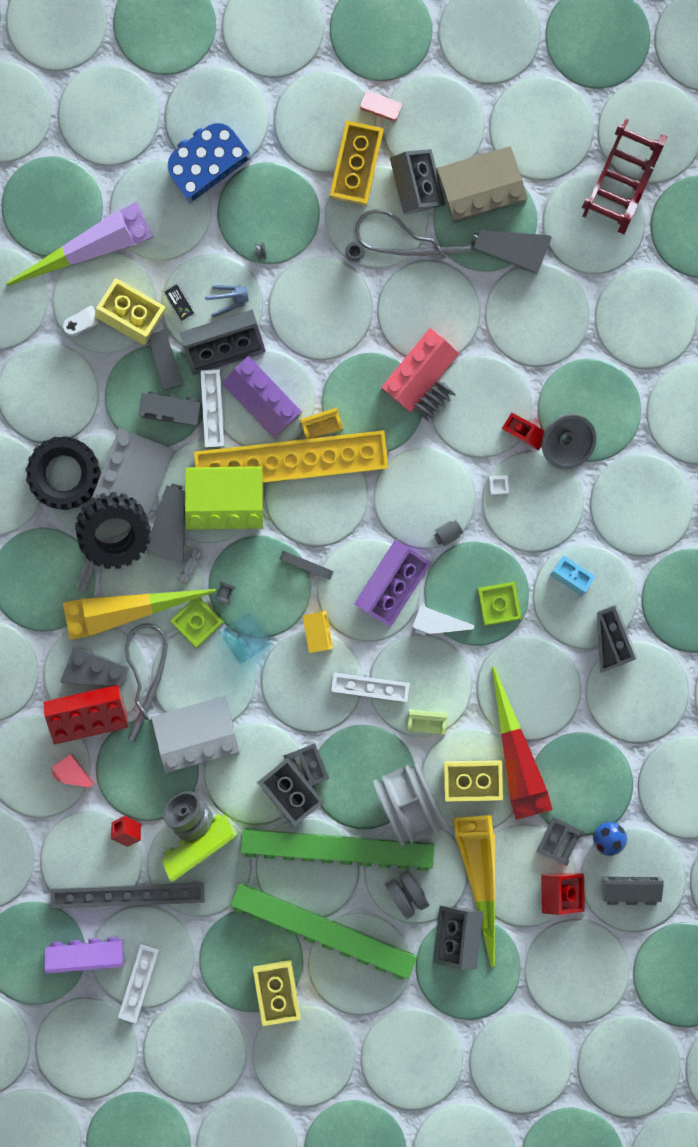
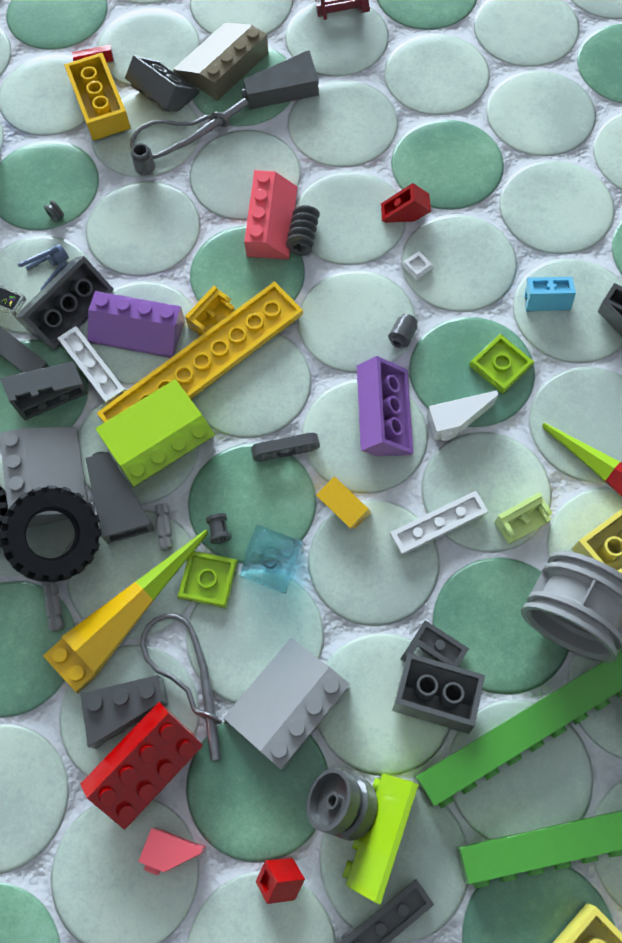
camera: 30 degrees left, 20 degrees down
dark grey dish [541,414,596,469] -> none

